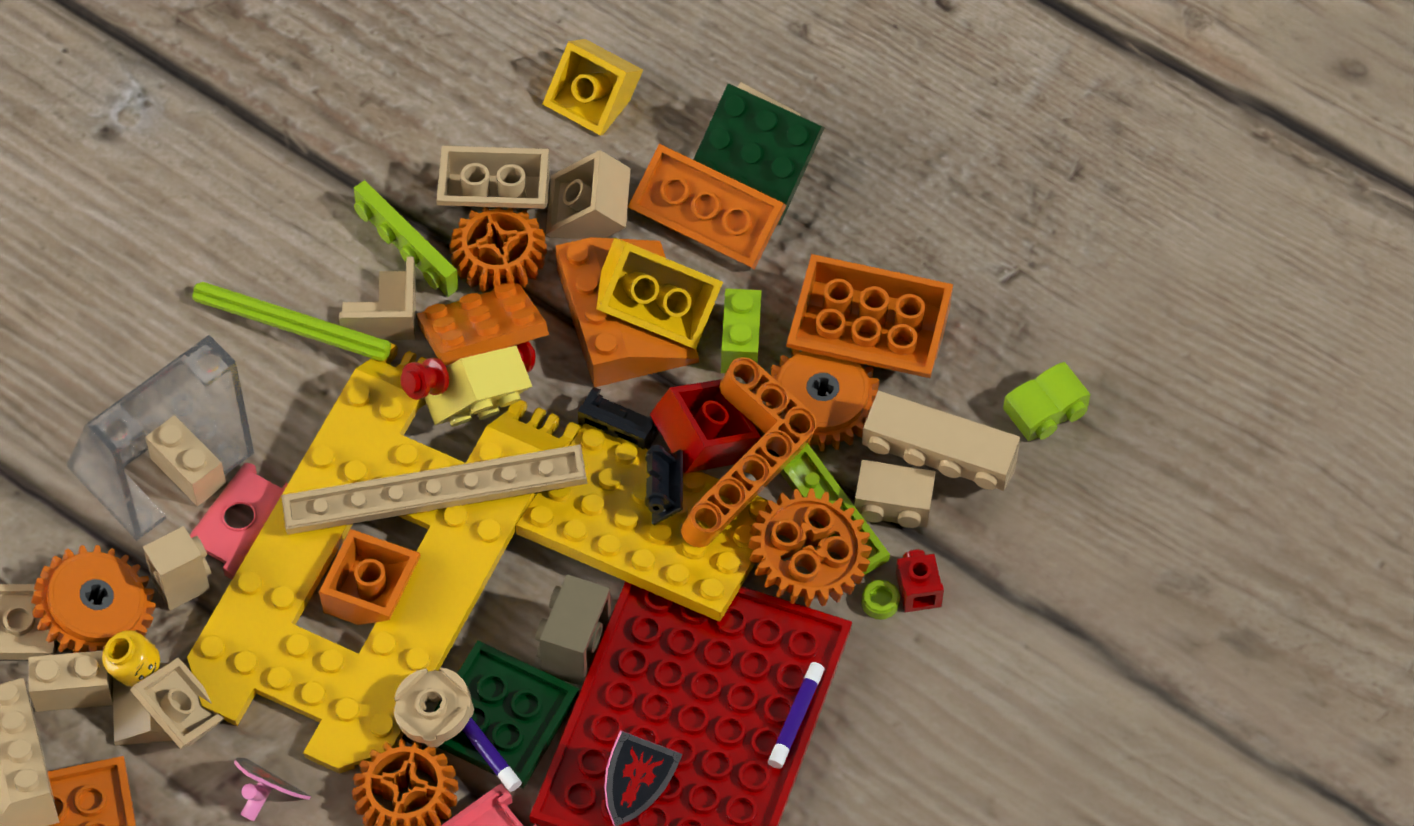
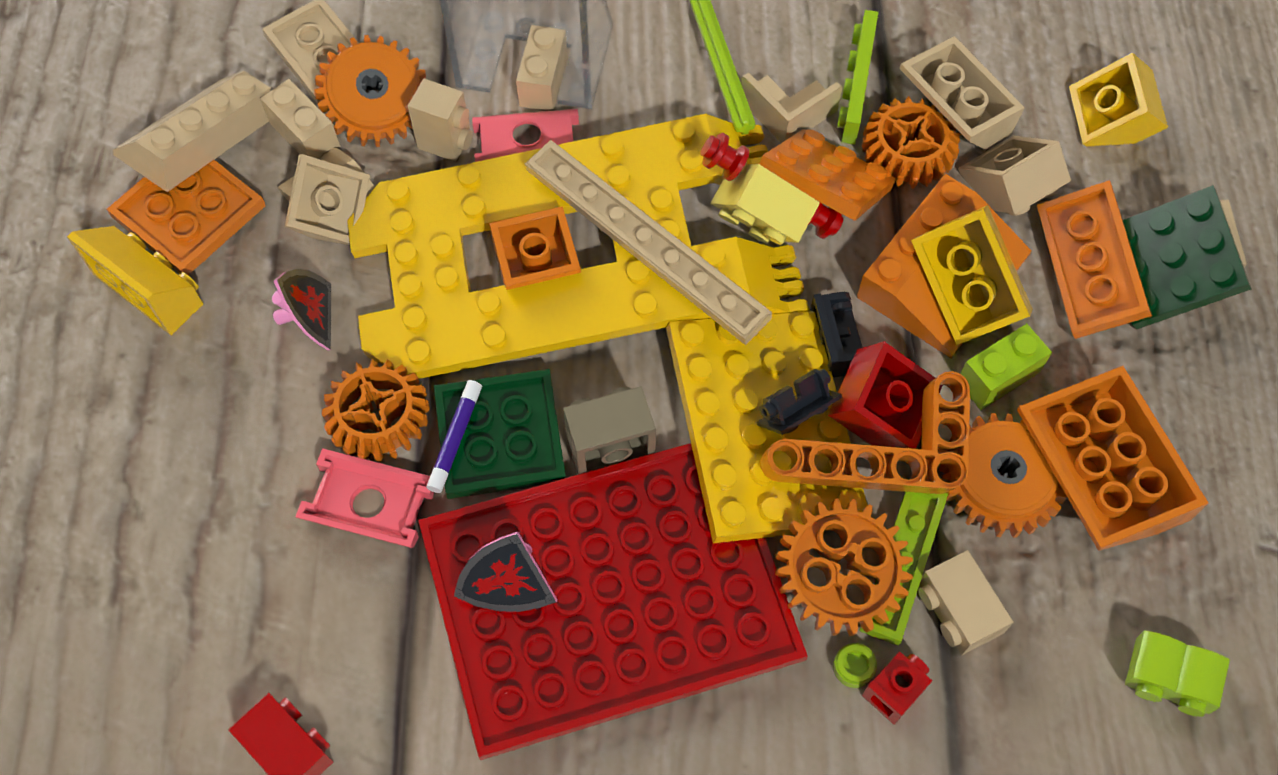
camera: 55 degrees right, 5 degrees up
yellow head [102,630,160,687] -> none
tan plate [393,668,474,747] -> none
dark purple bar [768,662,825,769] -> none
tan slope [862,390,1020,491] -> none

